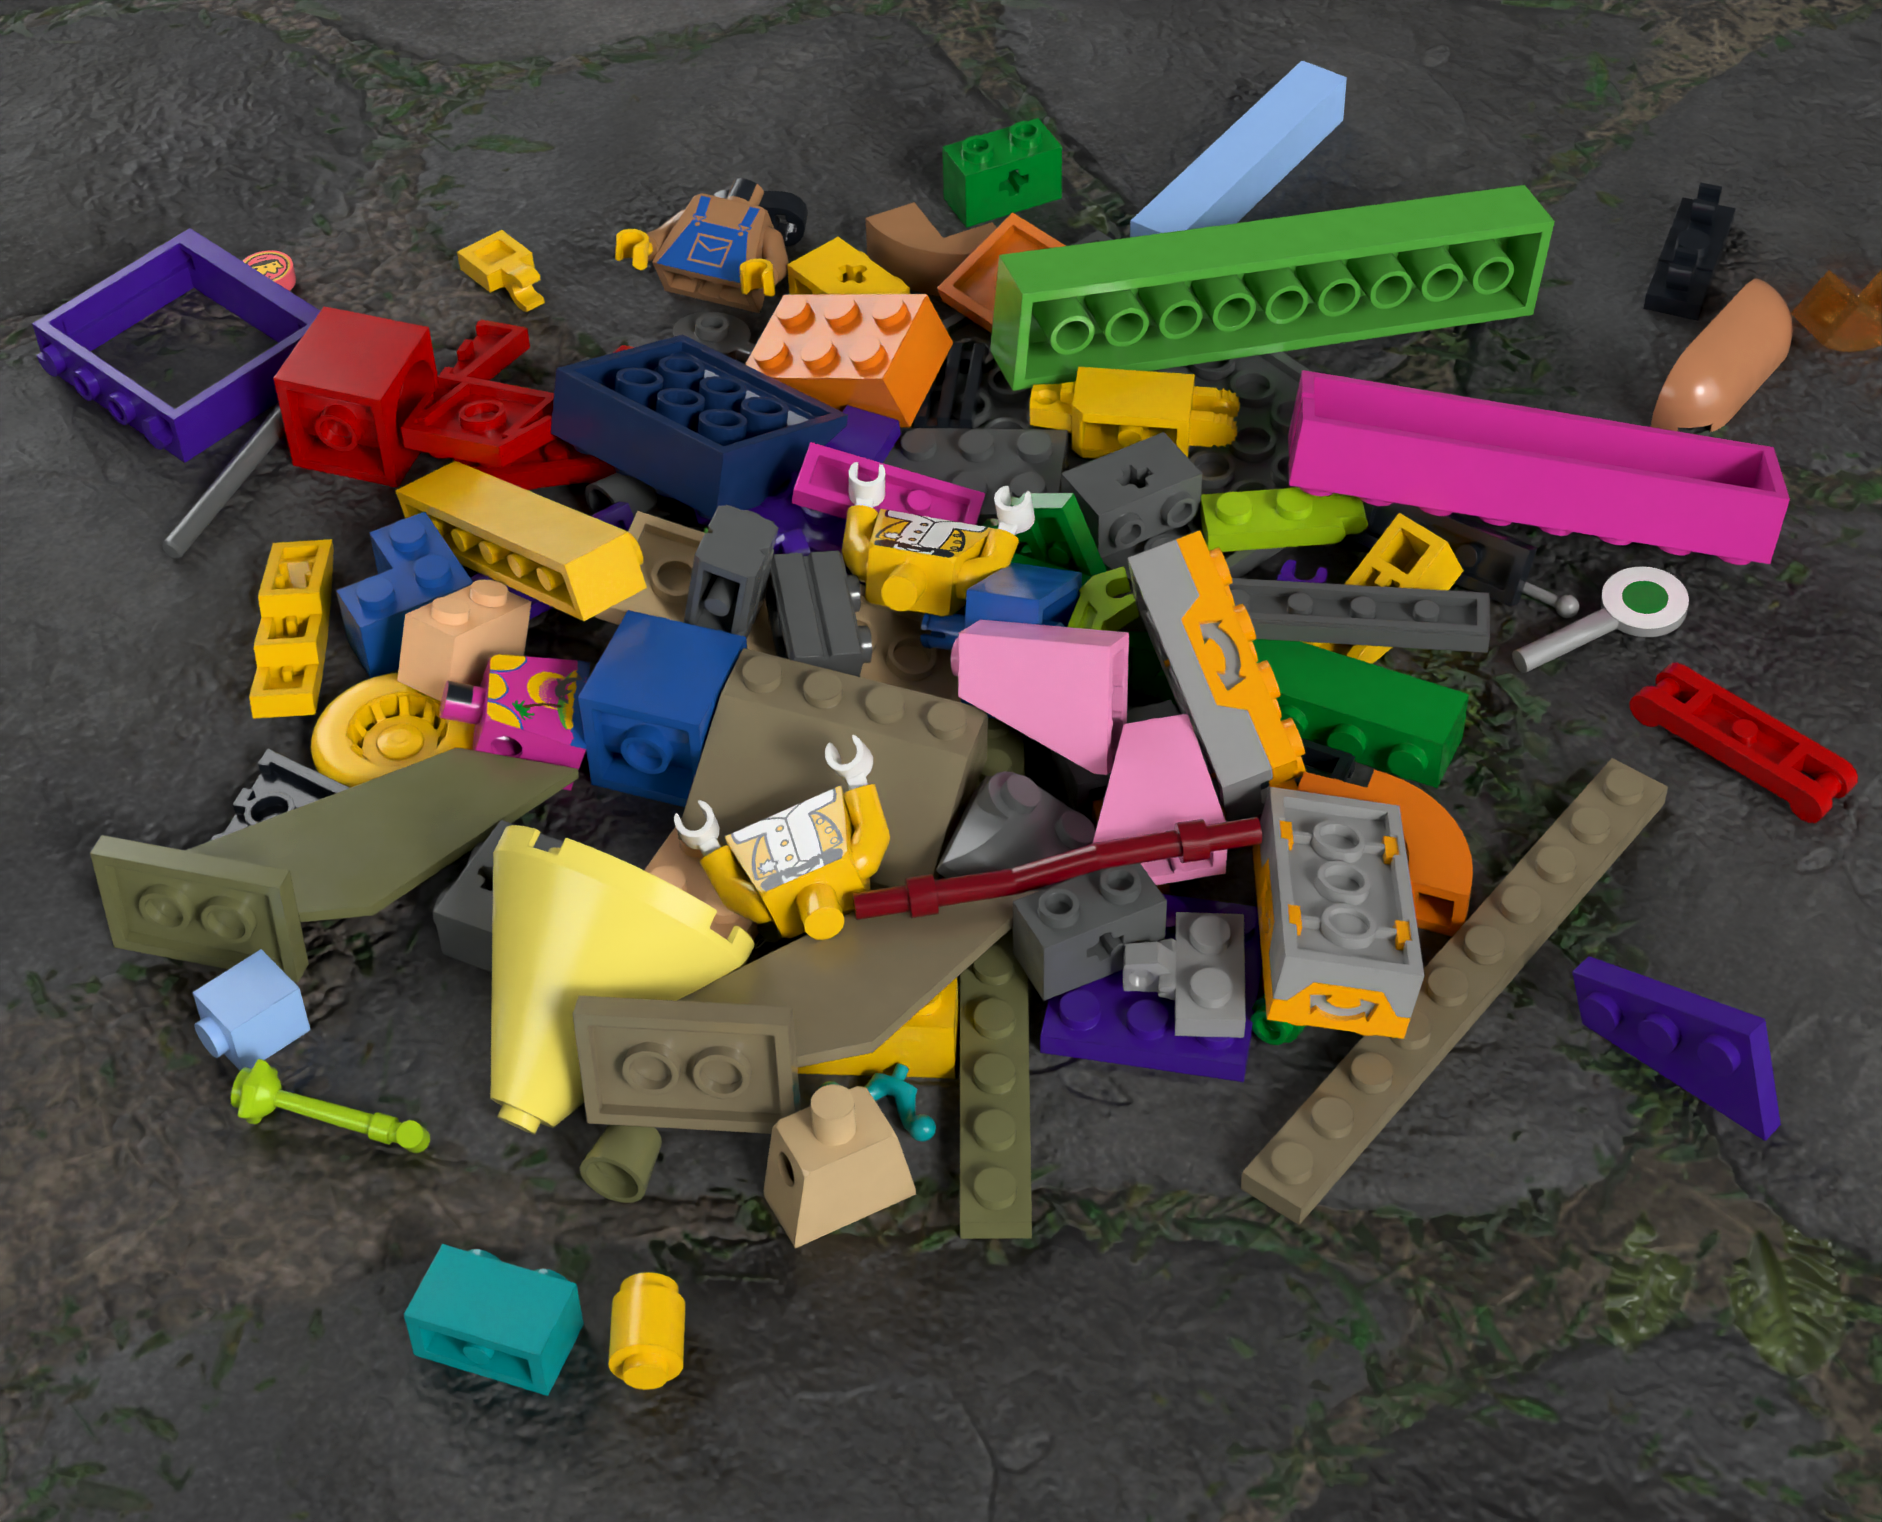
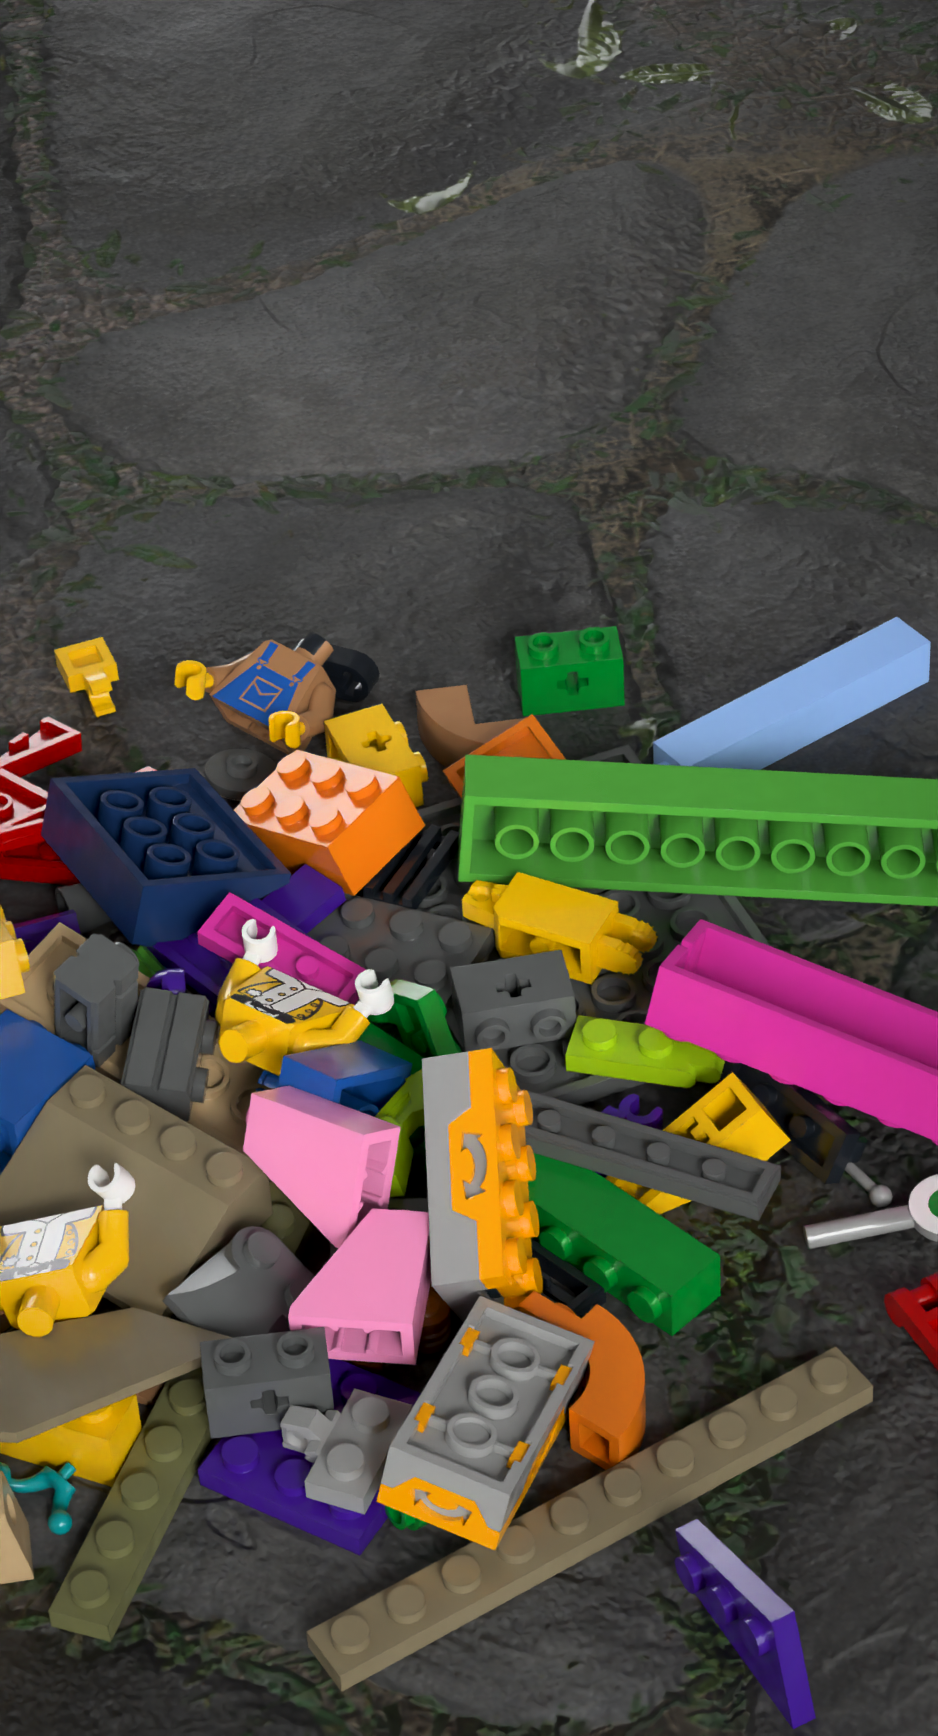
camera: 20 degrees right, 5 degrees down
dark red bar [852,817,1262,920] -> none

